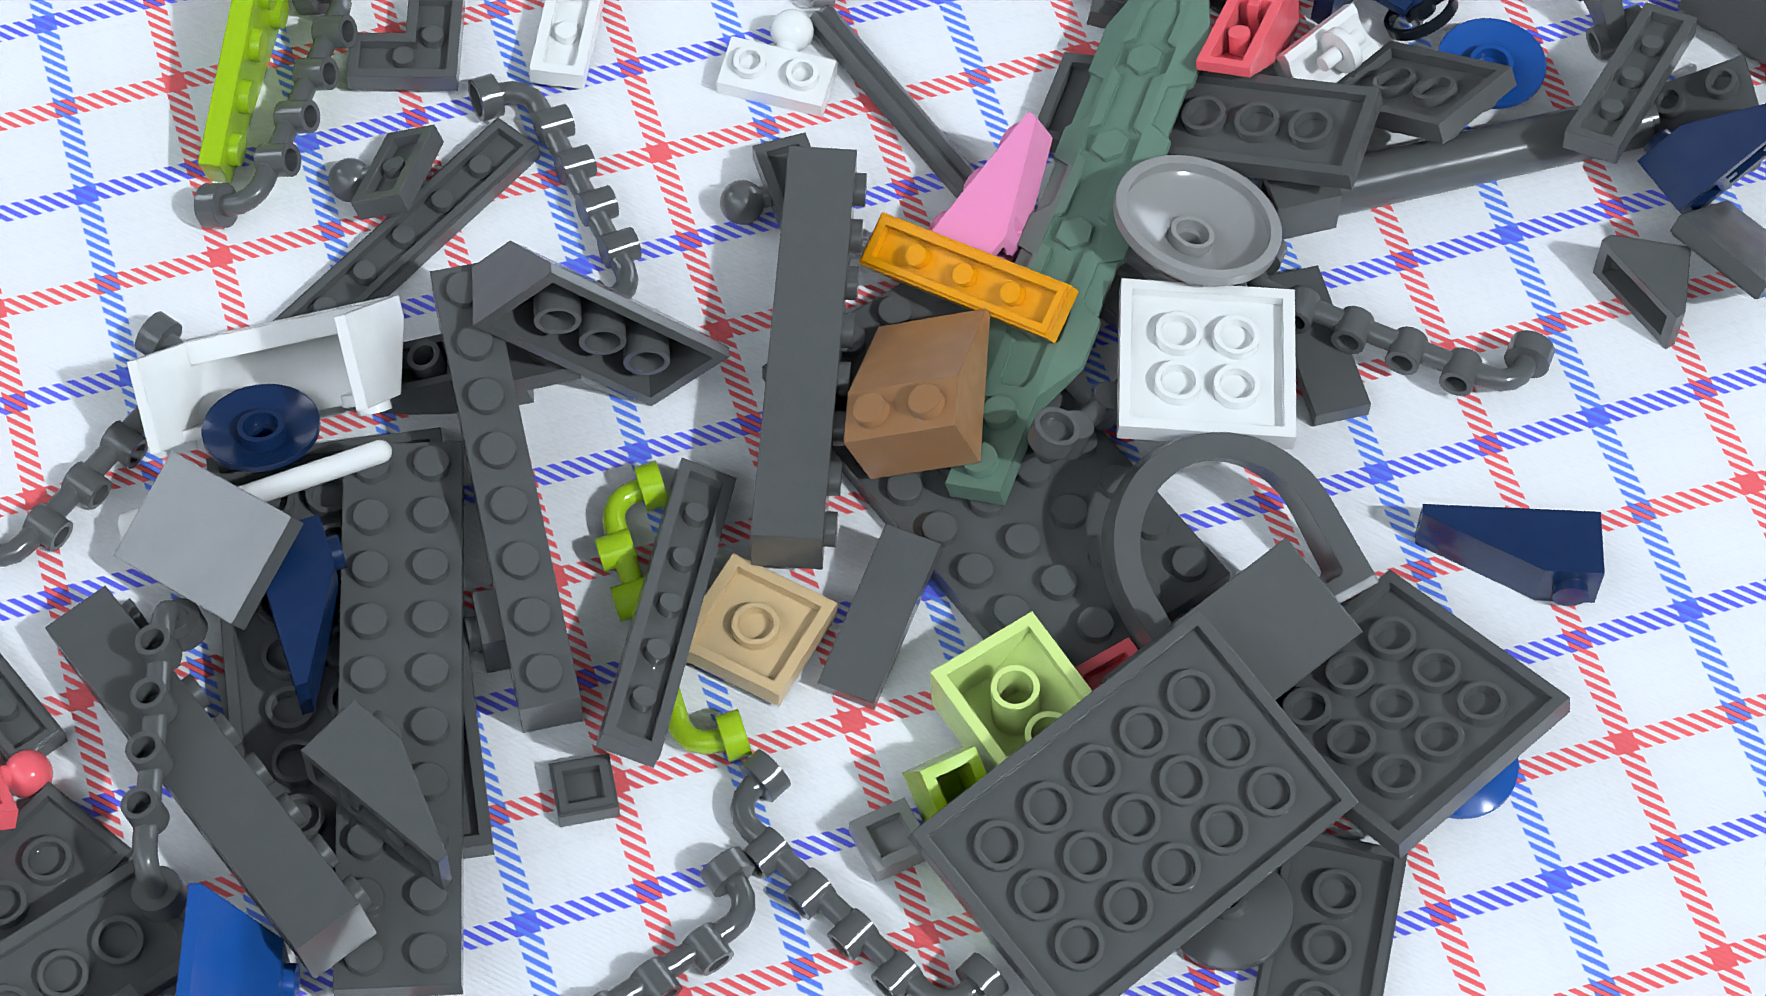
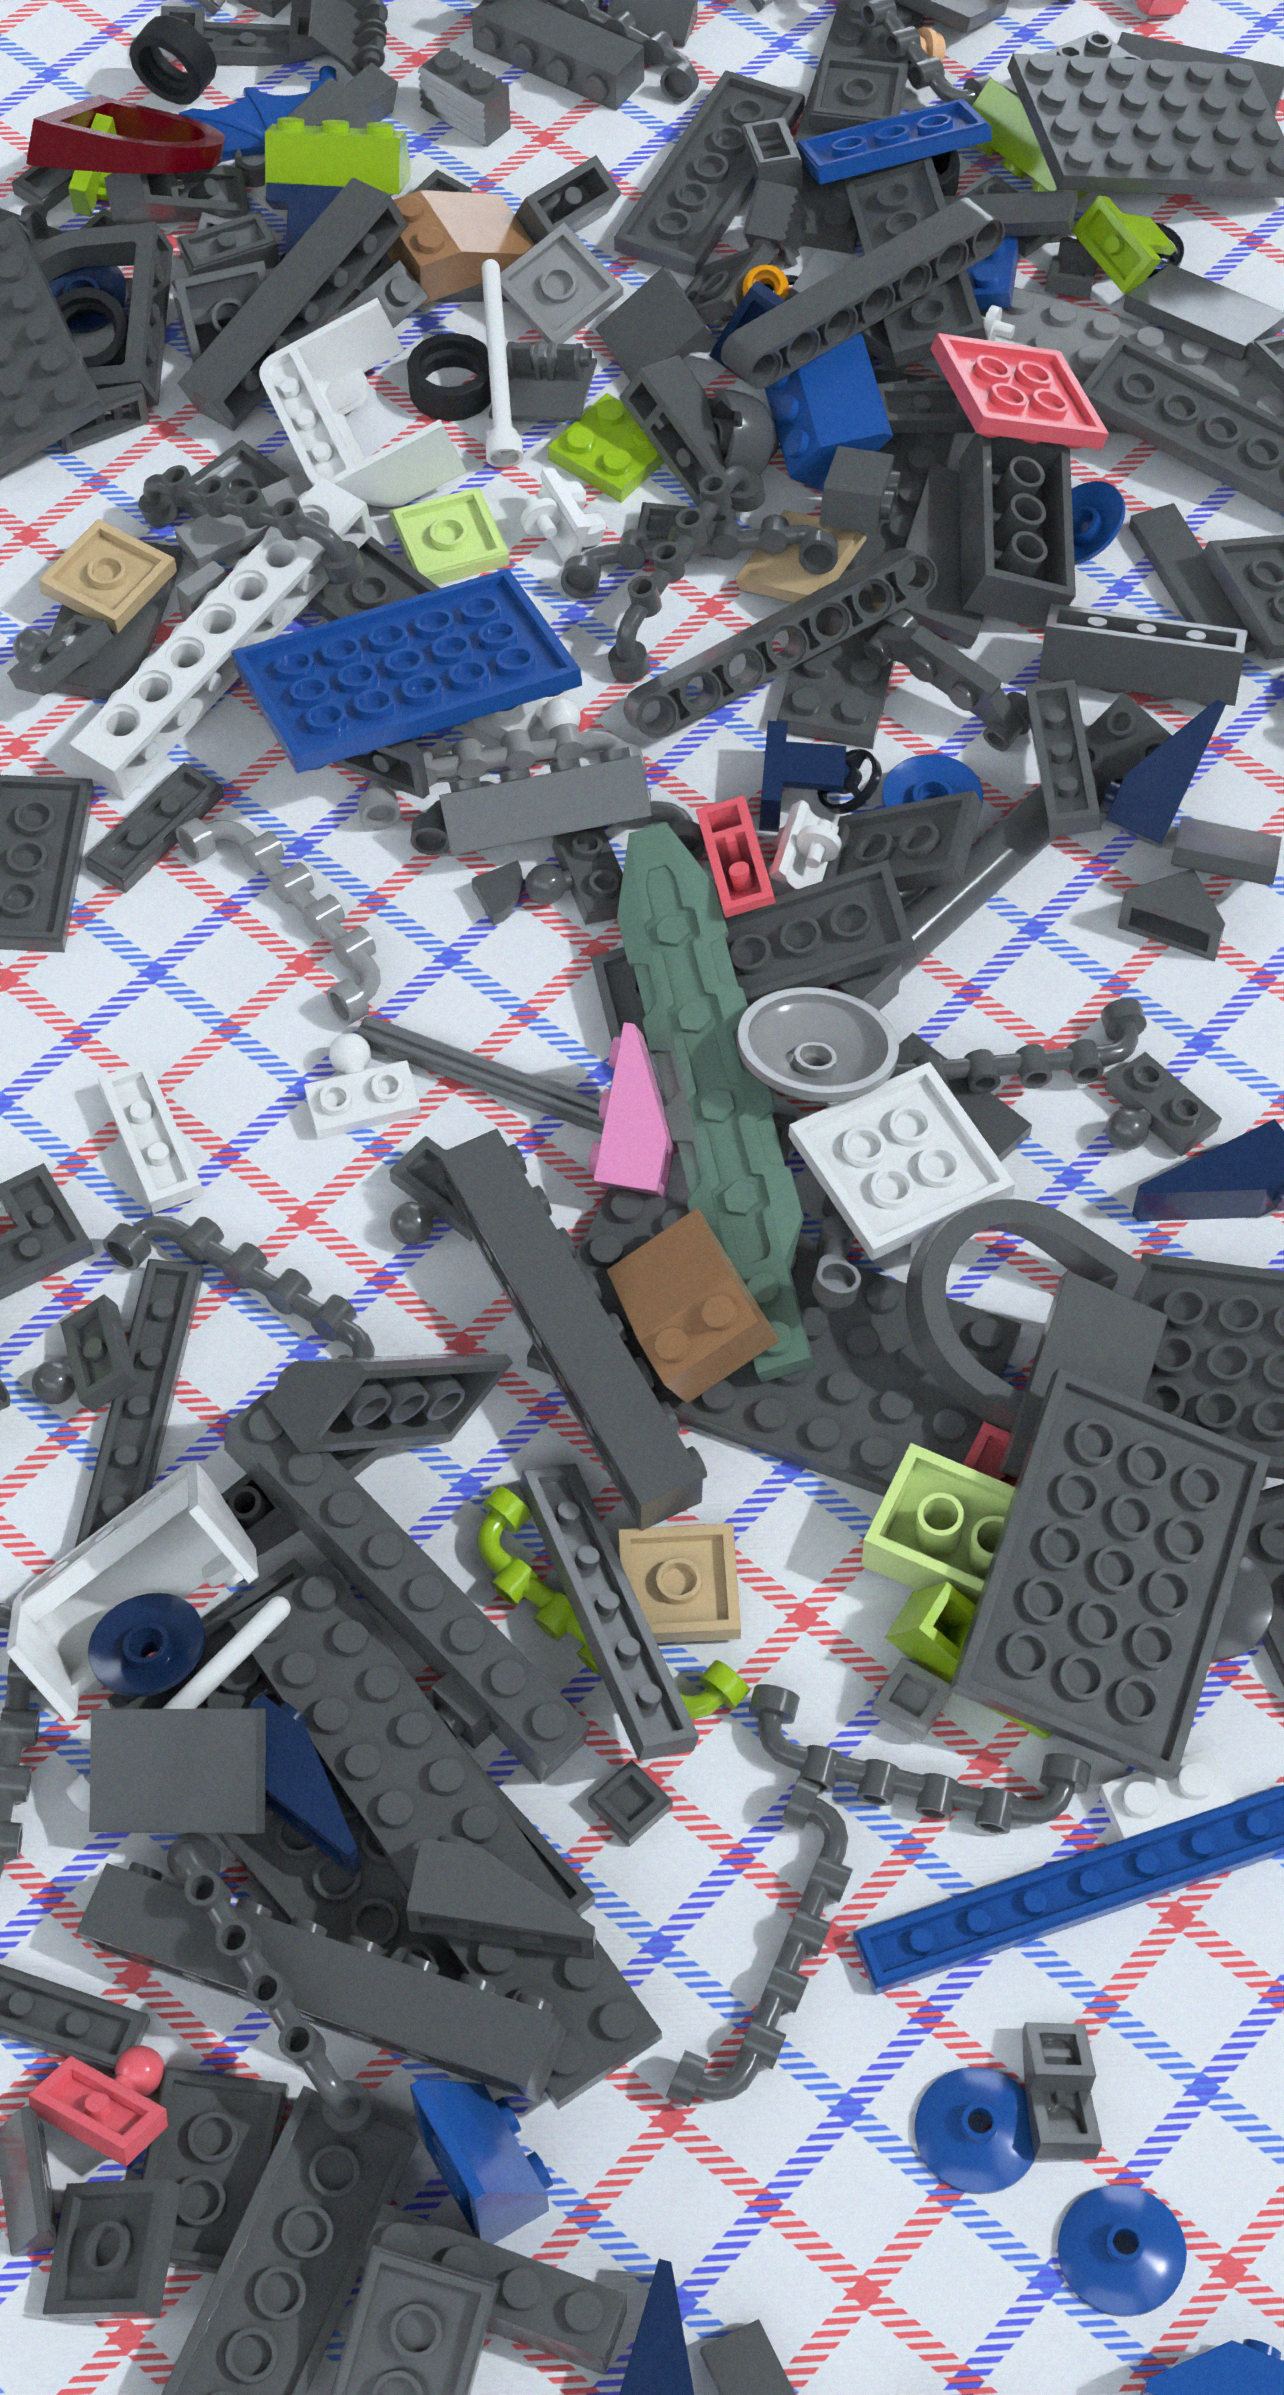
camera: 30 degrees left, 0 degrees up
dark grey tile [817,524,942,710] -> none
light orange tile [858,212,1079,344] -> none
none -> dark grey plate [1105,1052,1222,1157]

